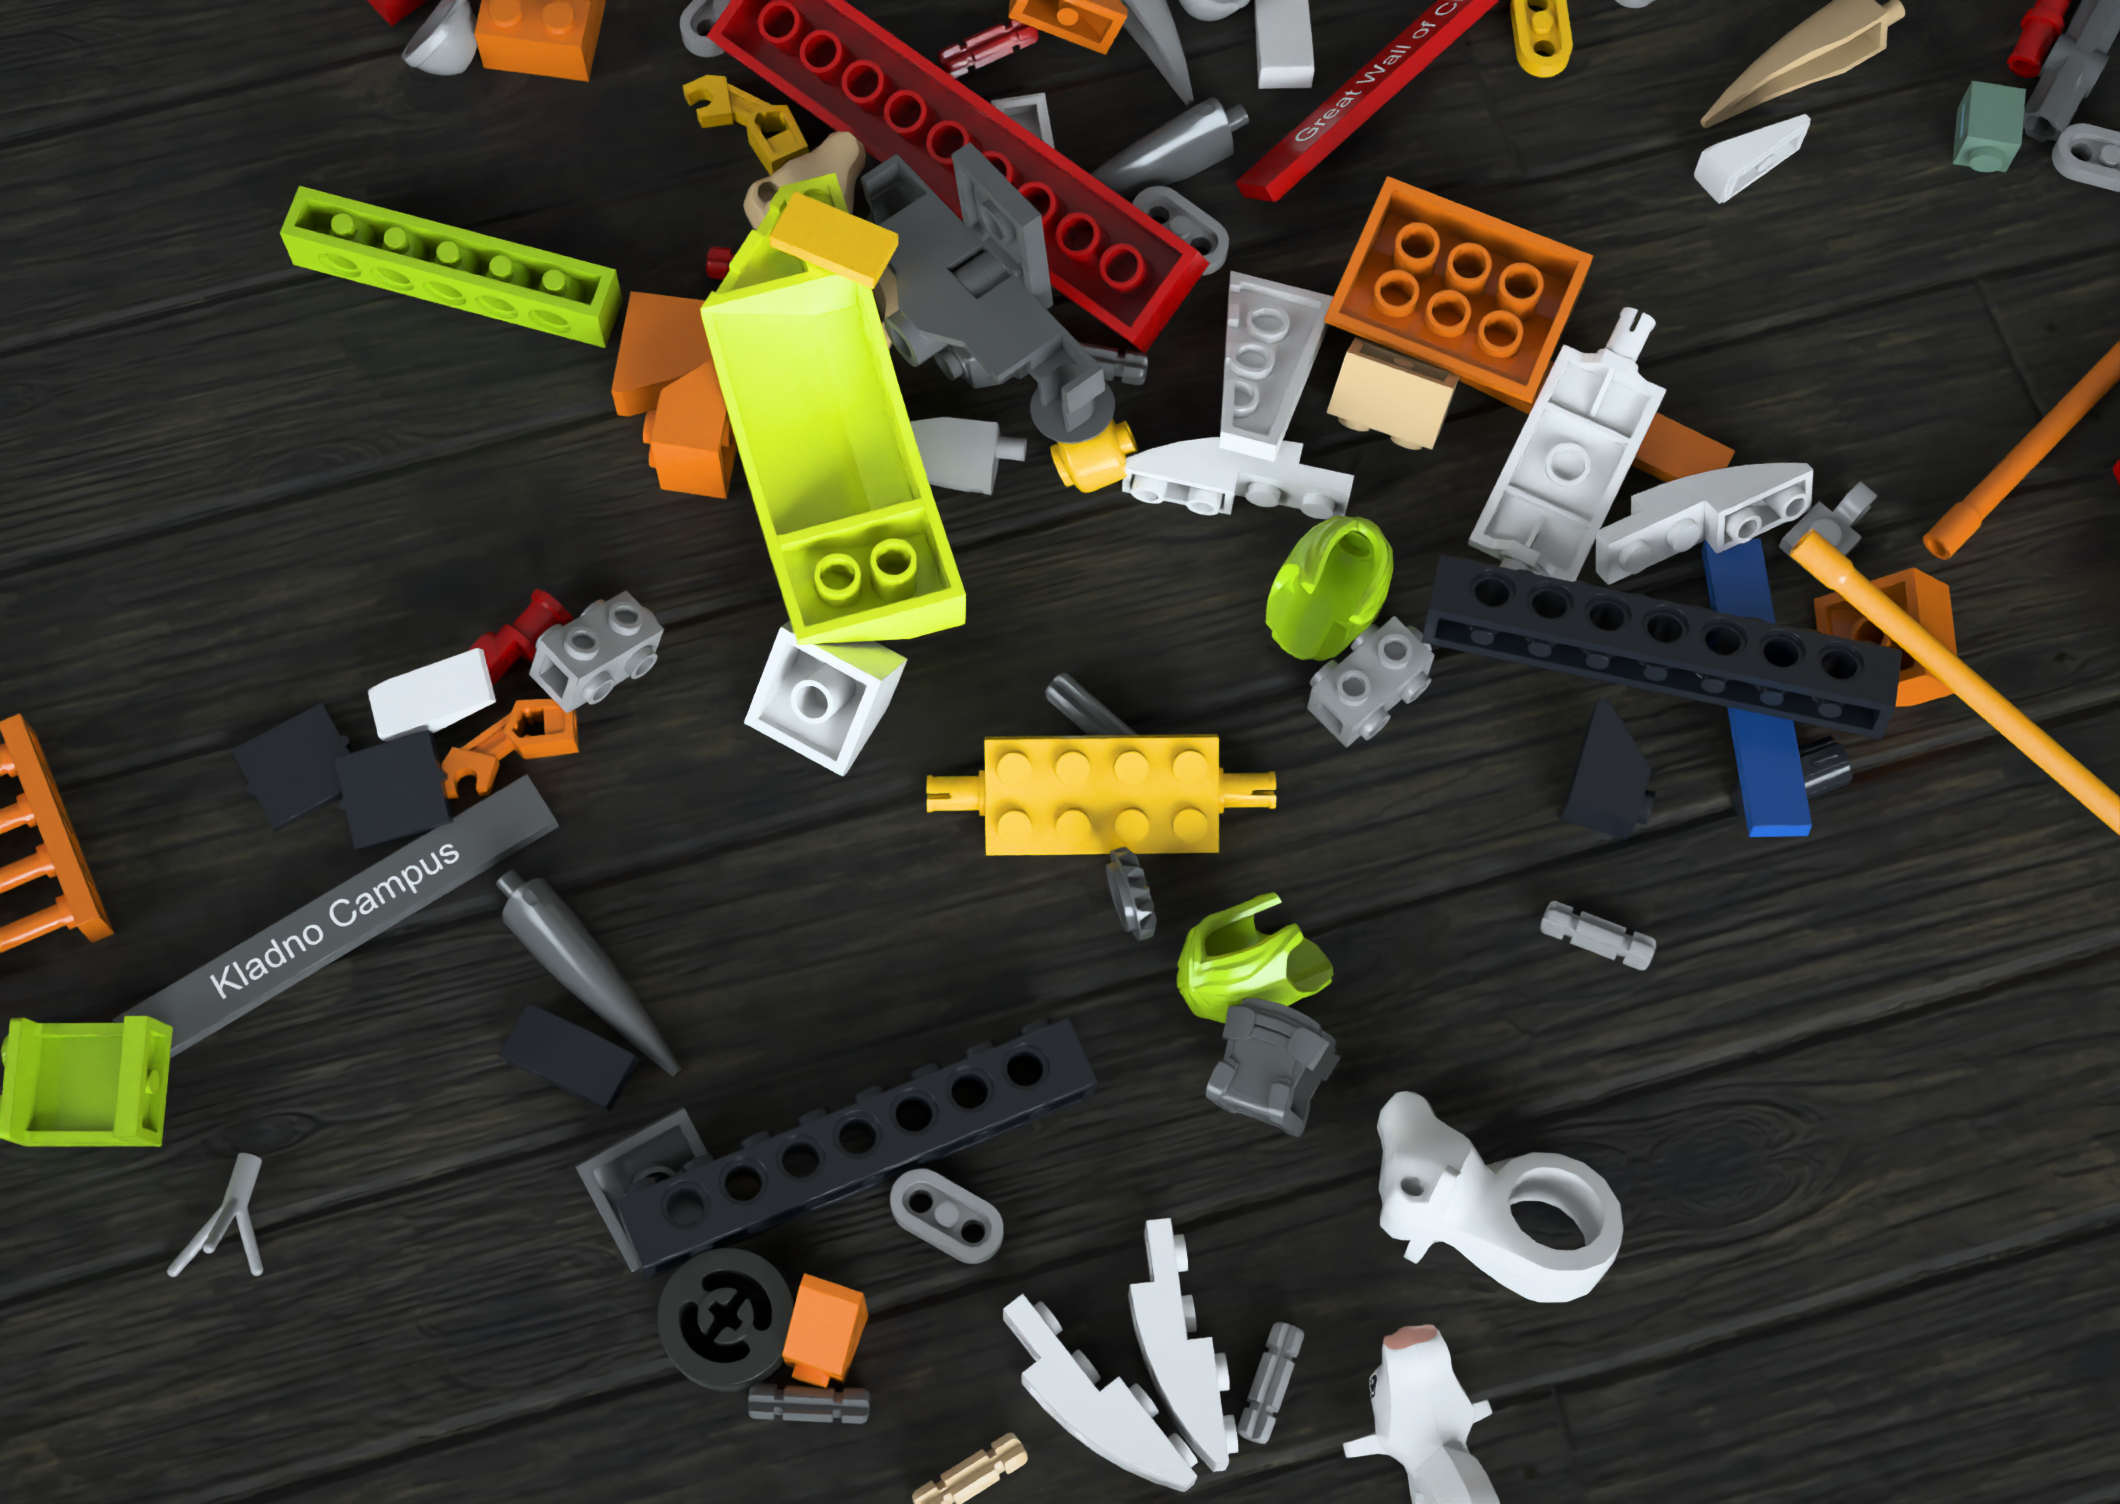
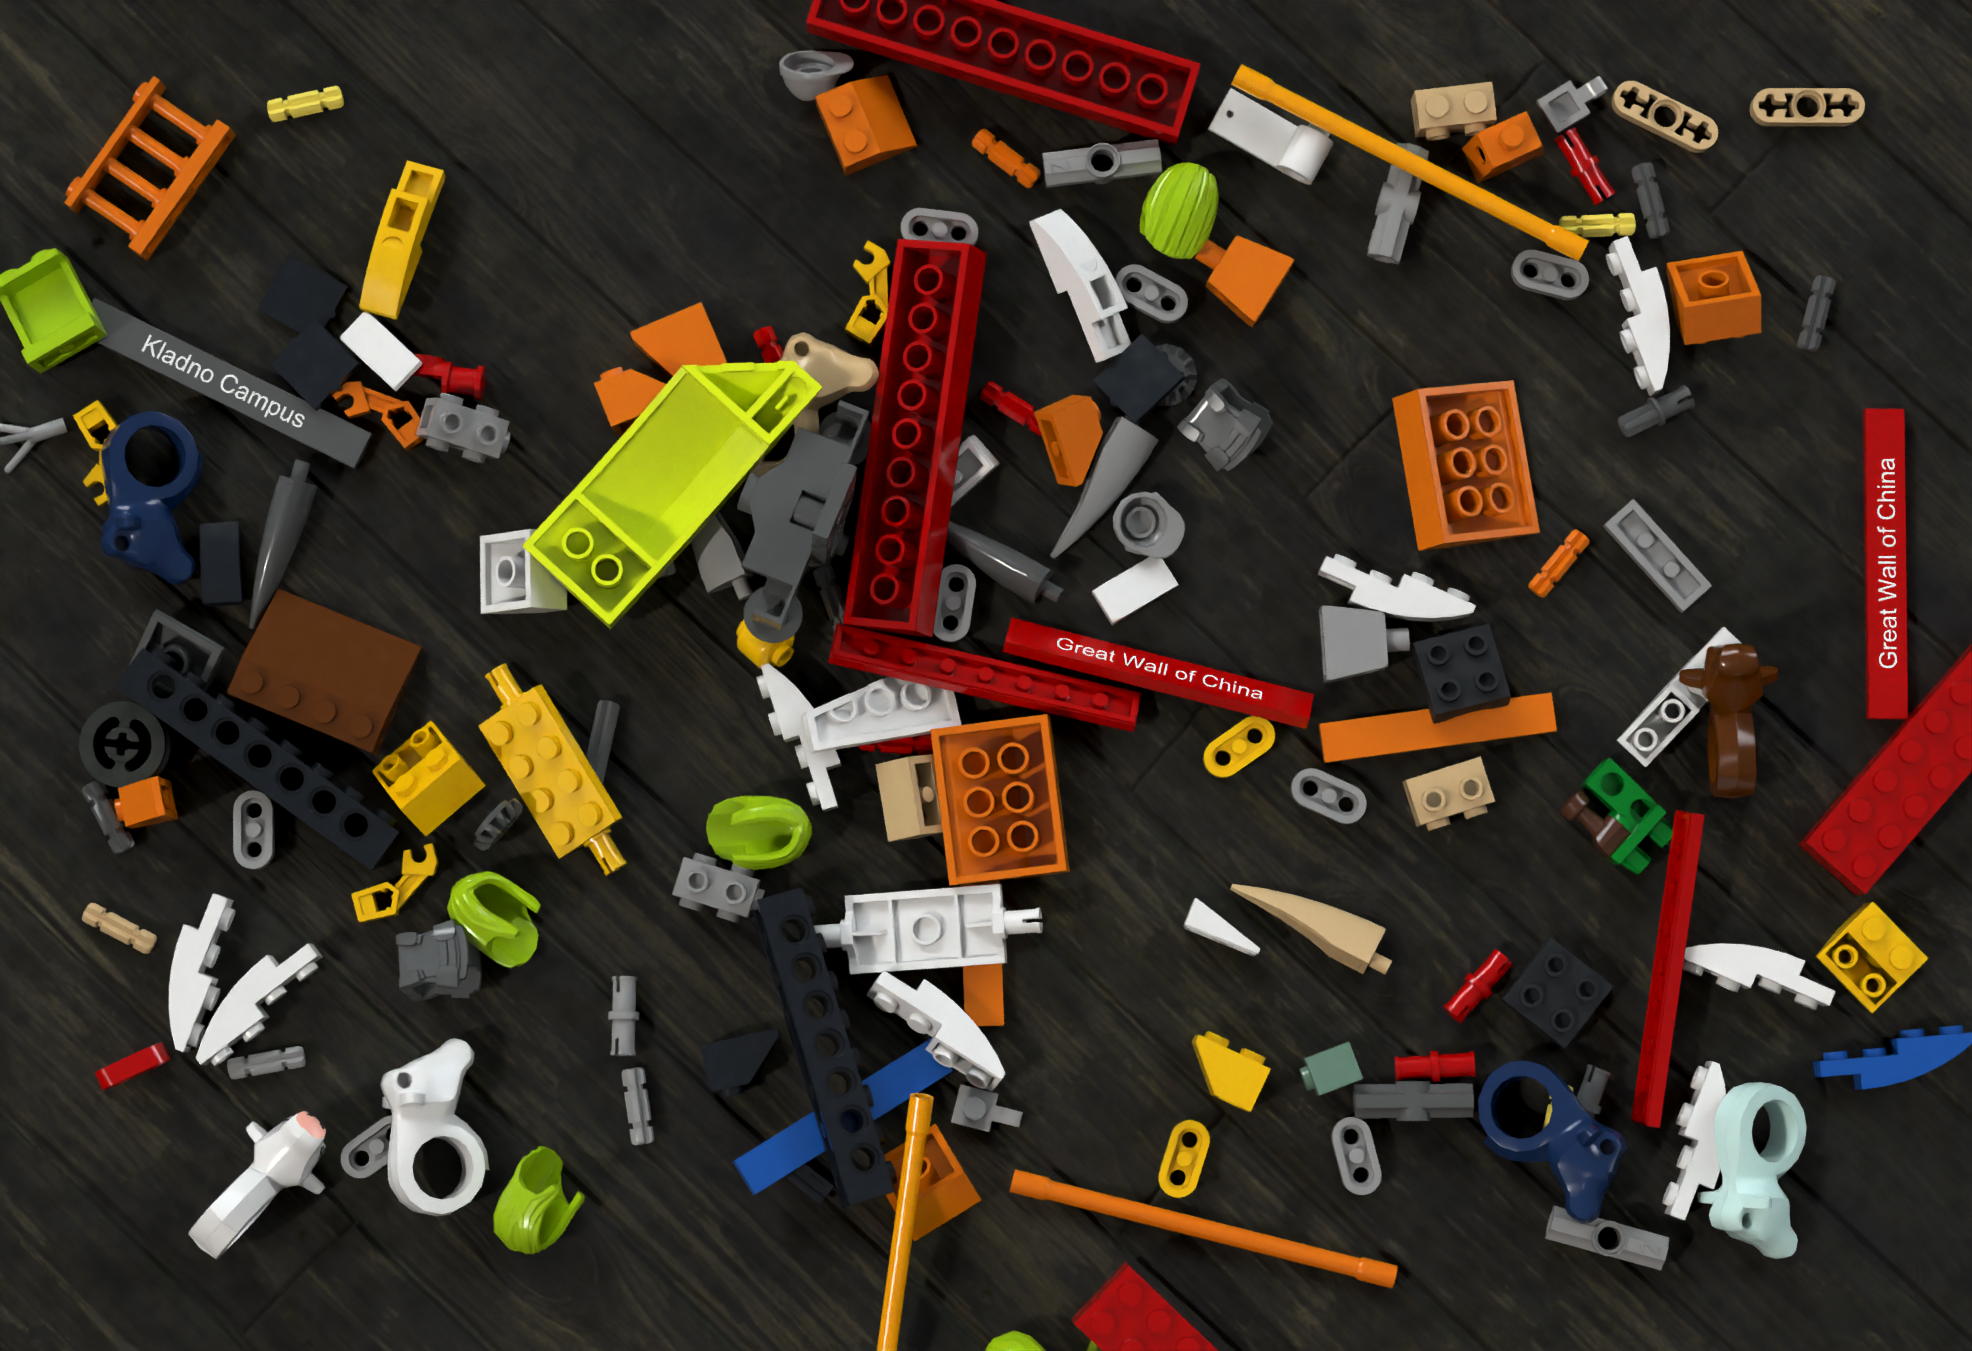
camera: 60 degrees right, 15 degrees up
lime brick [280,186,623,348] -> none
yellow tile [769,191,898,289] -> none
none -> yellow piece [73,400,117,508]
none -> dark blue animal [100,411,203,585]
none -> reddish brown slope [227,589,423,756]
none -> light yellow axle [267,86,344,122]
none -> light grey plate [341,1115,392,1178]
none -> yellow piece [351,843,439,923]
none -> yellow slope [359,160,446,320]
none -> yellow slope [372,721,486,836]
none -> lime hair [493,1146,585,1254]
none -> light grey pin [608,976,639,1056]
none -> red tile [828,623,1141,732]
none -> red axle [859,734,933,755]
none -> yellow plate [1158,1120,1210,1198]
none -> yellow slope [1192,1031,1271,1112]

